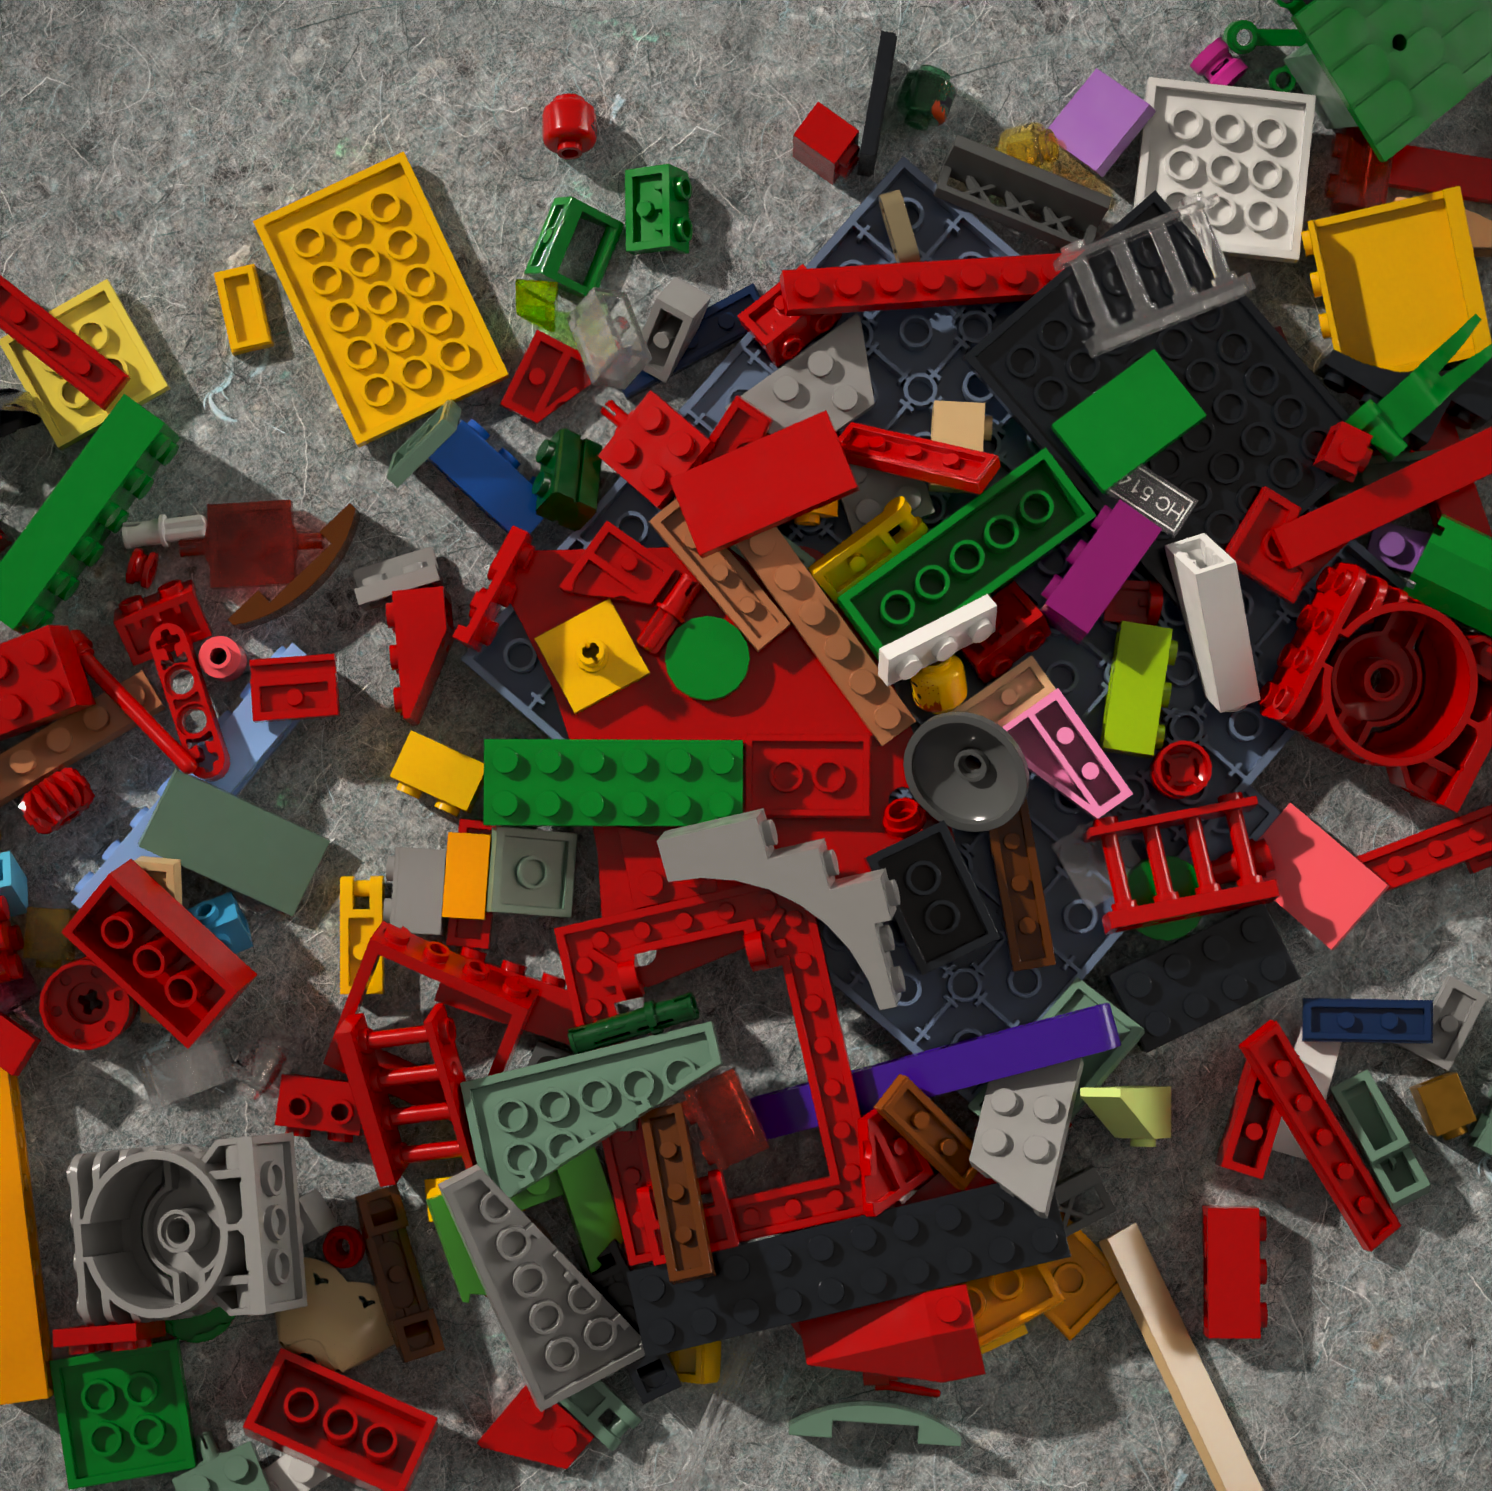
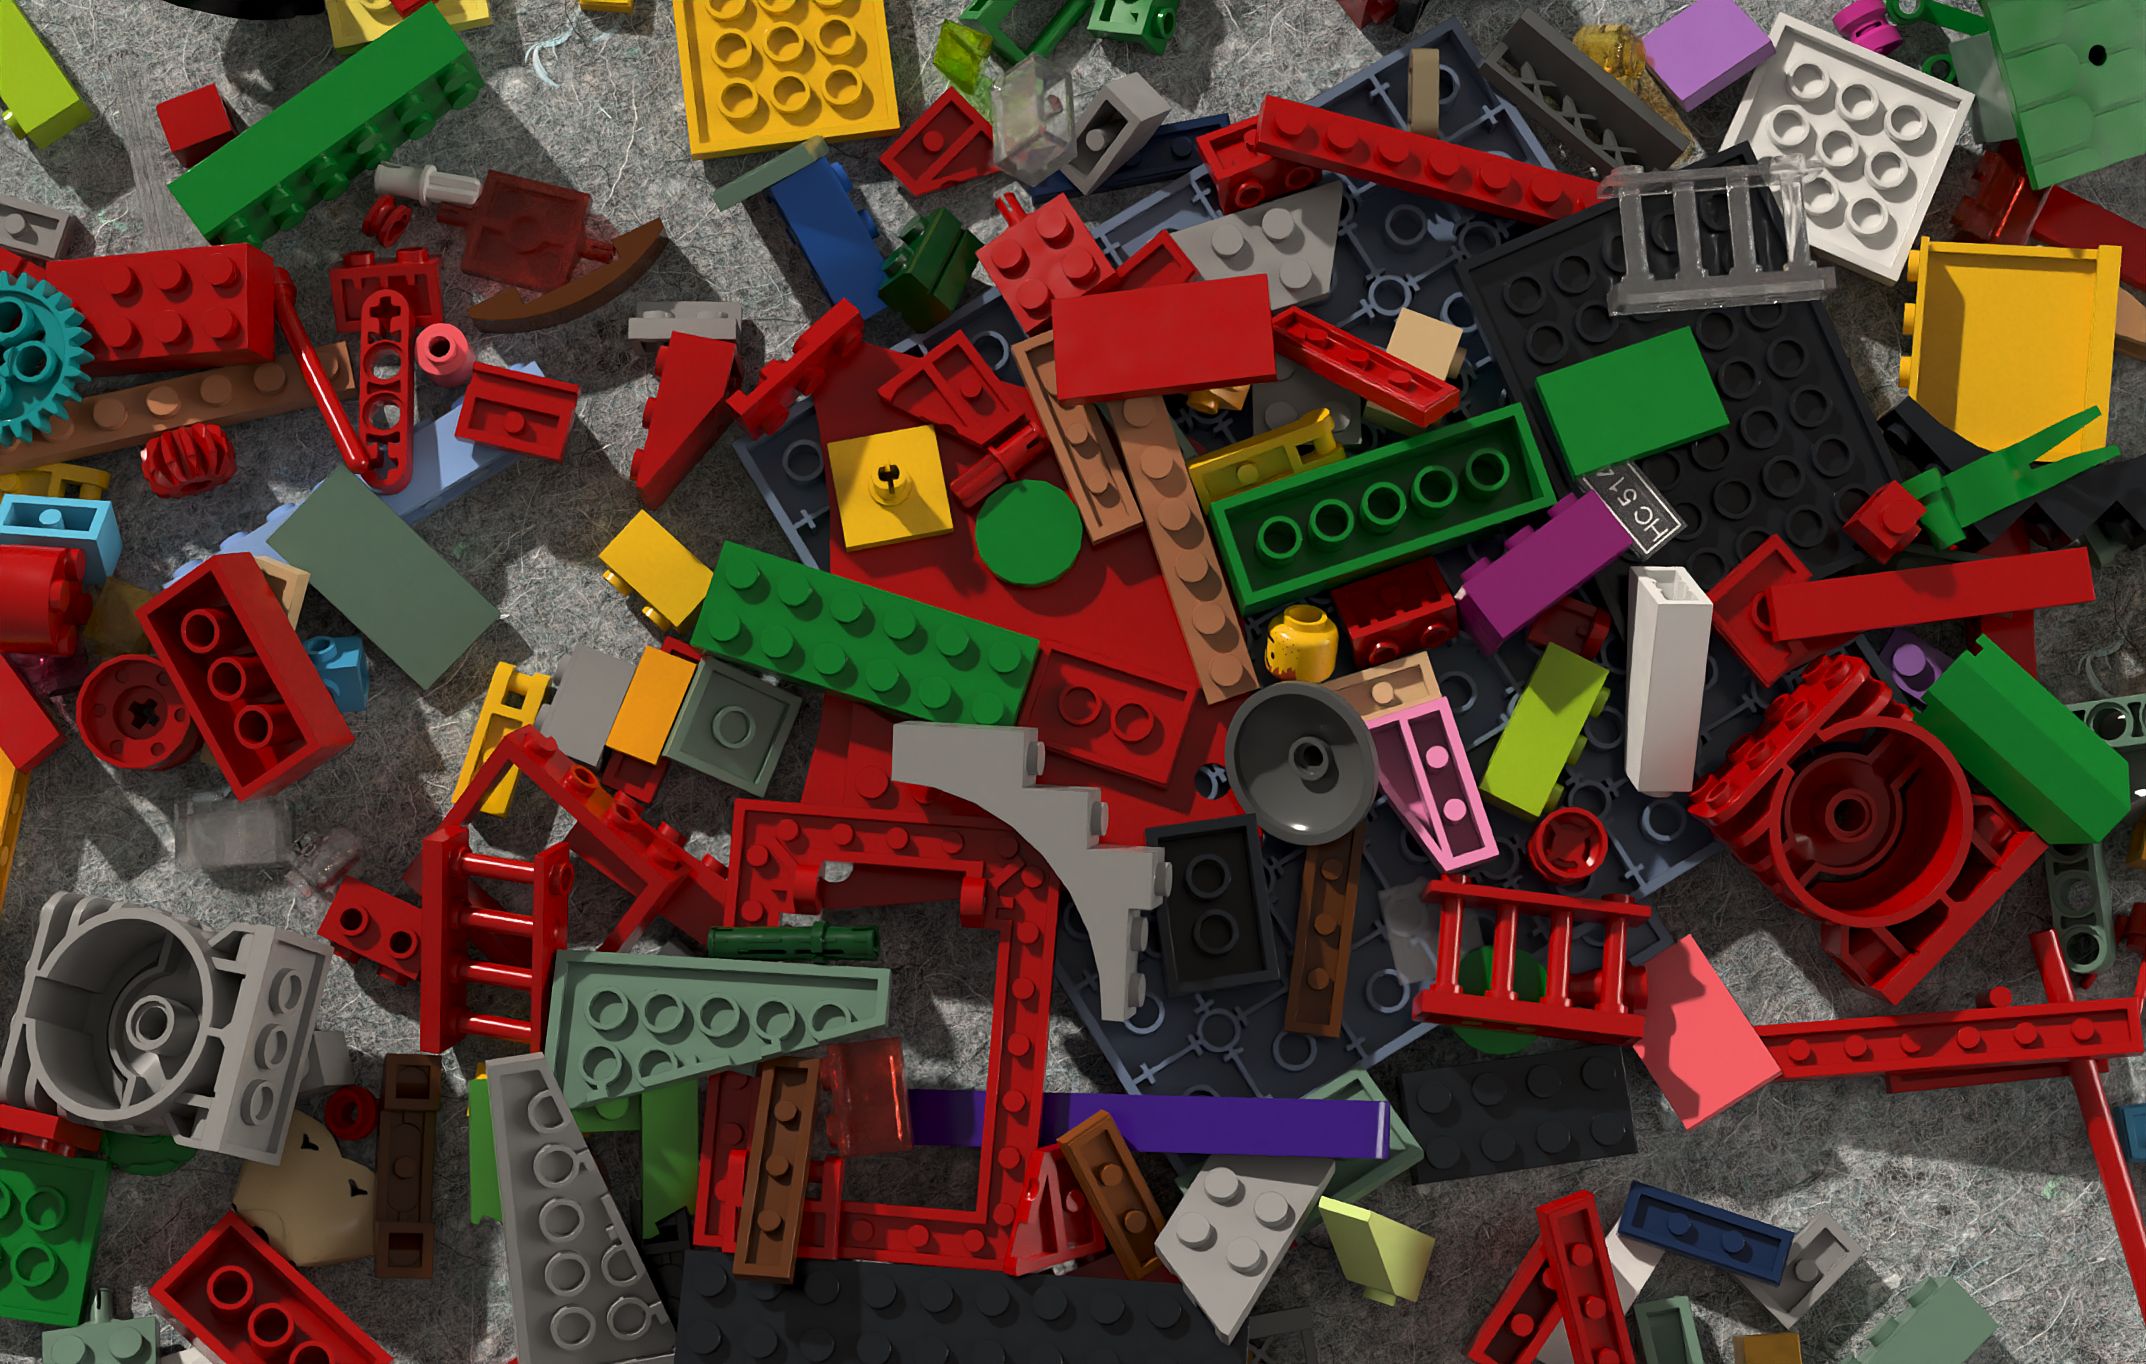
camera: 10 degrees right, 5 degrees down
white plate [878,594,997,687] -> none
red plate [883,798,926,837] -> none

